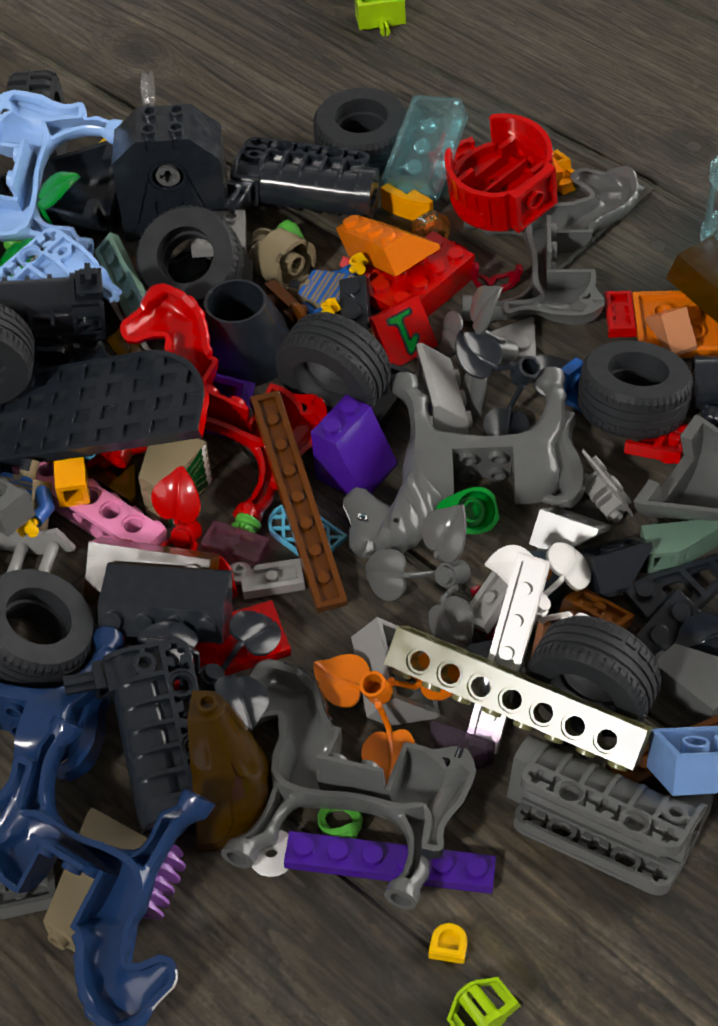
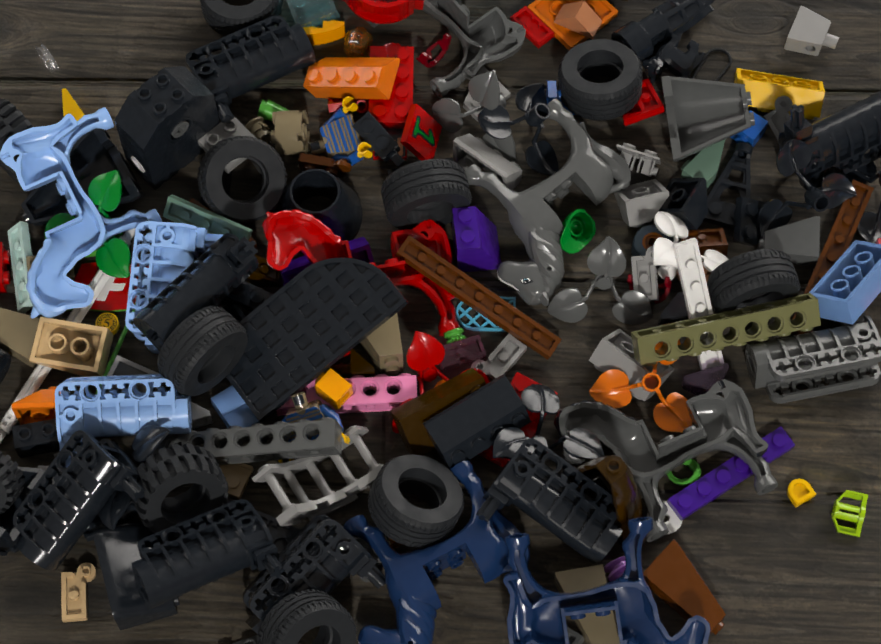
camera: 45 degrees left, 15 degrees up
none -> reddish brown slope [643,539,726,636]

